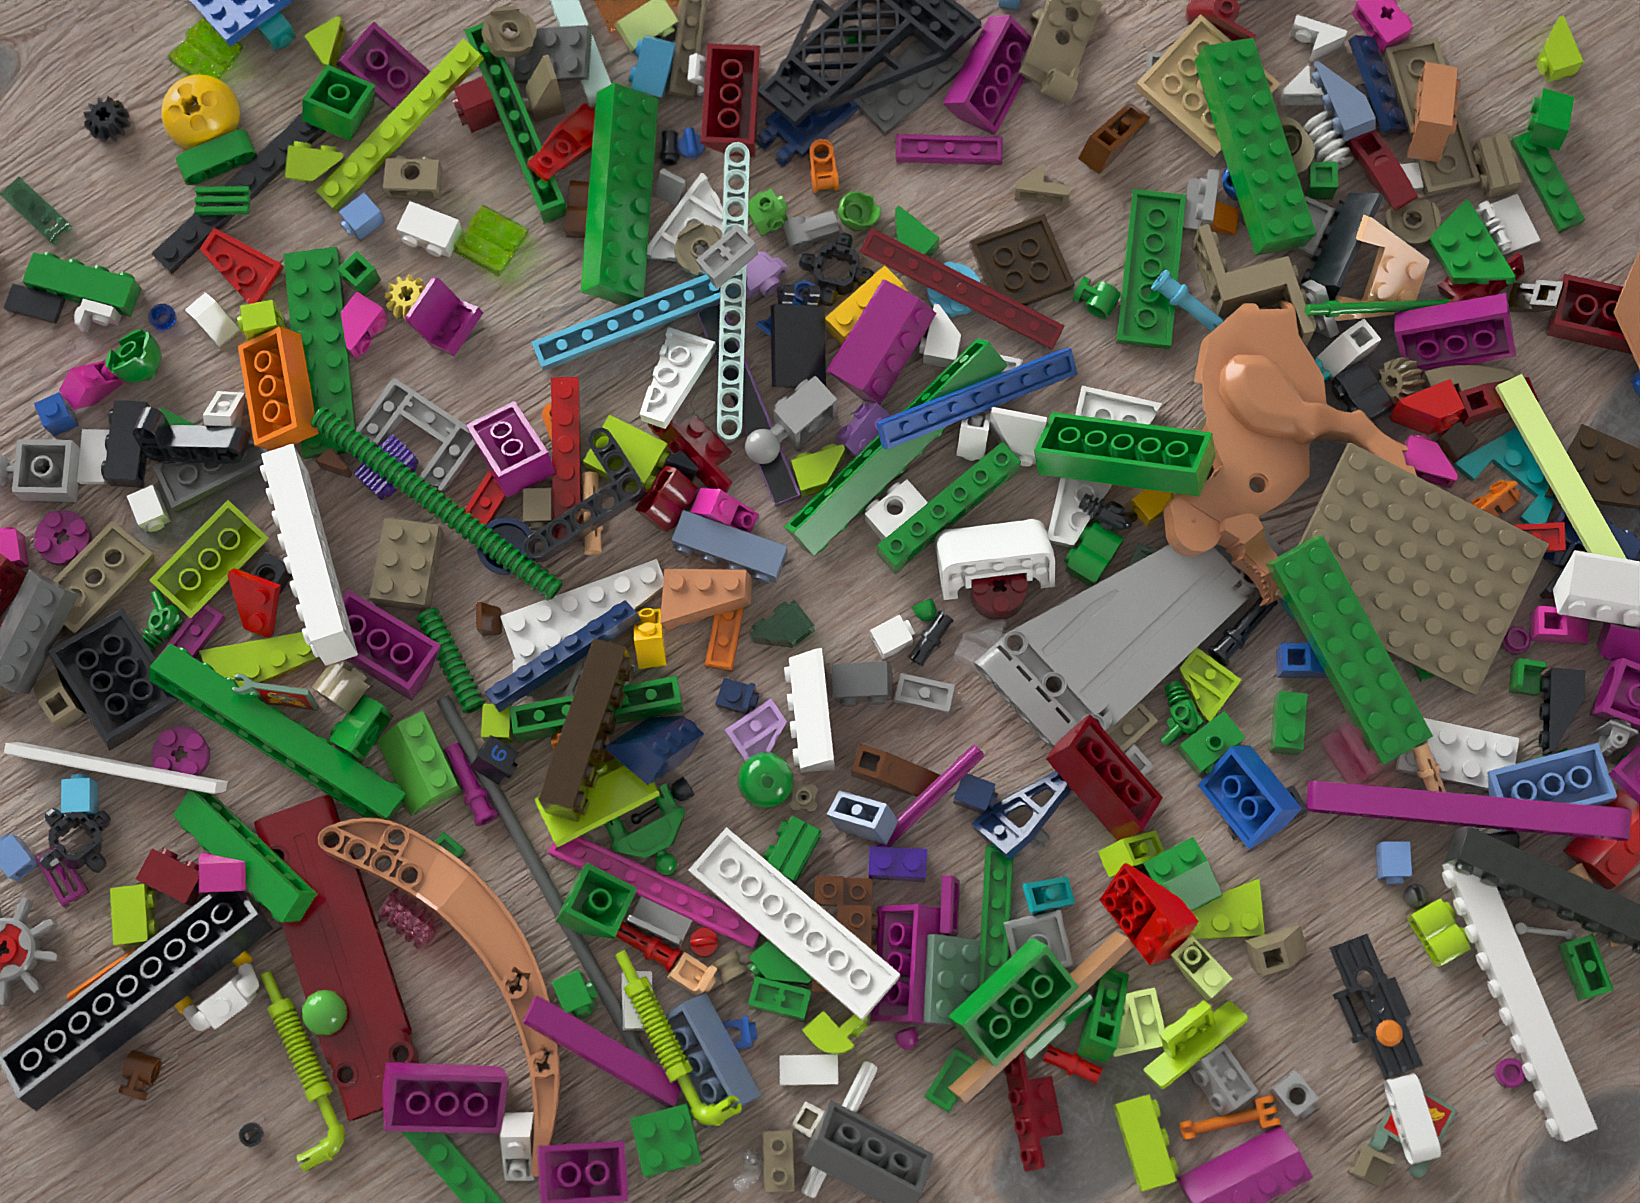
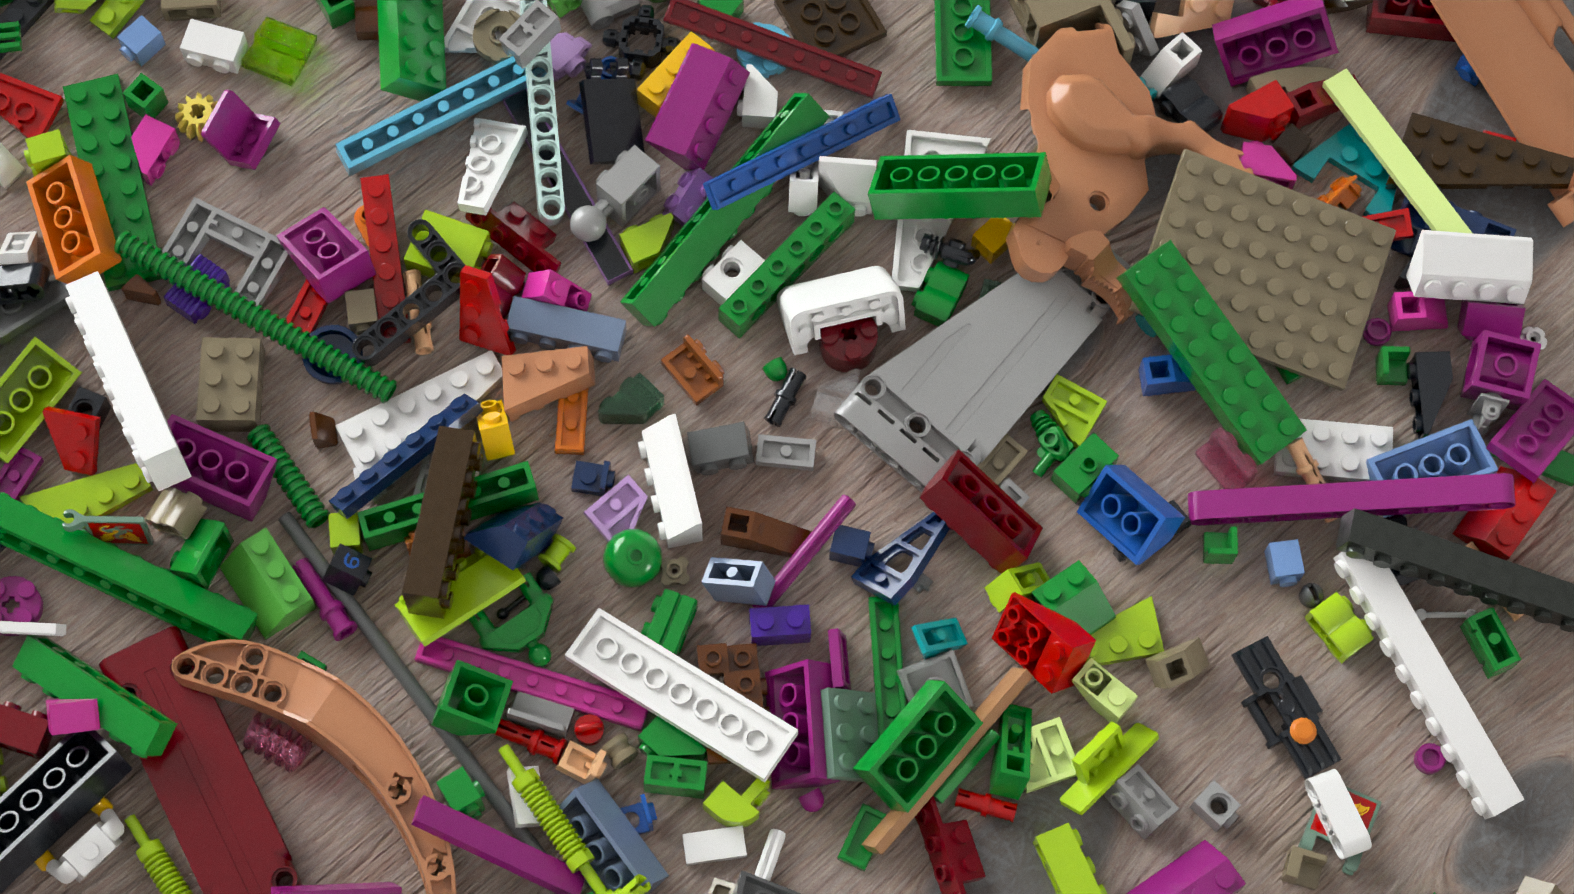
camera: 15 degrees left, 5 degrees down
bright green hair [302,990,347,1035] -> none
black slope [662,450,699,483] -> none
white brick [870,615,915,660] -> none
green piece [1072,276,1121,319] -> none
orange hinge [1179,1095,1281,1140] -> none
black pin [1207,597,1278,666] -> none
green brick [1270,691,1307,756] -> none
green bar [1305,299,1452,318] -> none
dark tan gear [1377,357,1425,404] -> none
none -> red wing [459,265,516,355]
none -> lime bush [538,534,576,573]
none -> dark orange bracket [661,334,725,406]
none -> green panel [1202,526,1238,564]

